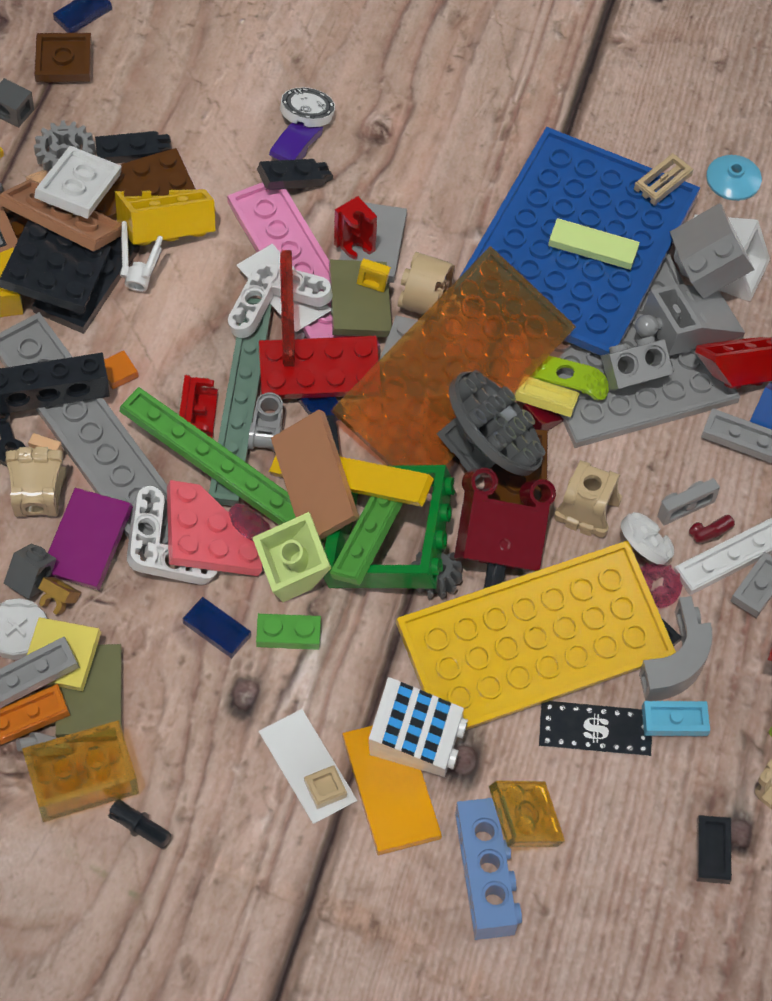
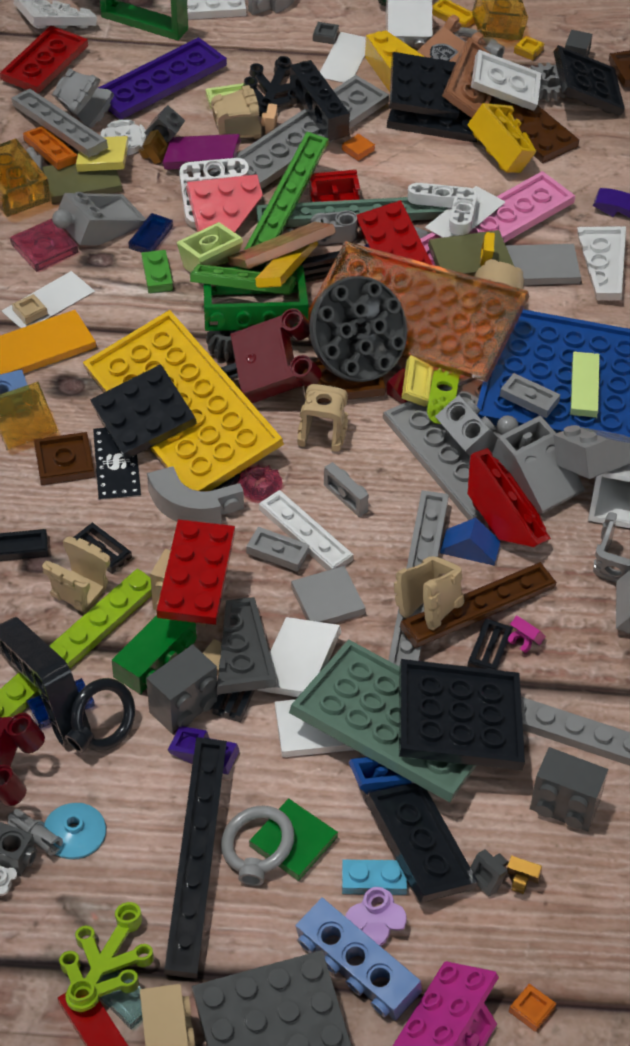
camera: 80 degrees right, 10 degrees down
black hinge [95,131,172,164] -> none
white plant [120,221,163,292] -> none
clear pink gear [229,503,271,541] -> none
black hinge [257,159,333,190] -> none
clear red tile [280,250,295,366] -> none
red hinge [334,196,377,260] -> none
slope [369,677,468,777] -> none
white tile [621,512,674,565] -> none
medium azure plate [642,701,710,736] -> none
dark red arm [689,515,735,544] -> none
none -> clear pink plate [10,219,78,272]
none -> reddish brown tile [34,432,95,485]
none -> light grey slope [52,192,148,245]
none -> black tile [73,522,132,574]
none -> black plate [90,364,197,460]
none -> light grey plate [500,373,560,418]
none -> black plate [553,45,625,116]
none -> white wing [577,226,626,301]

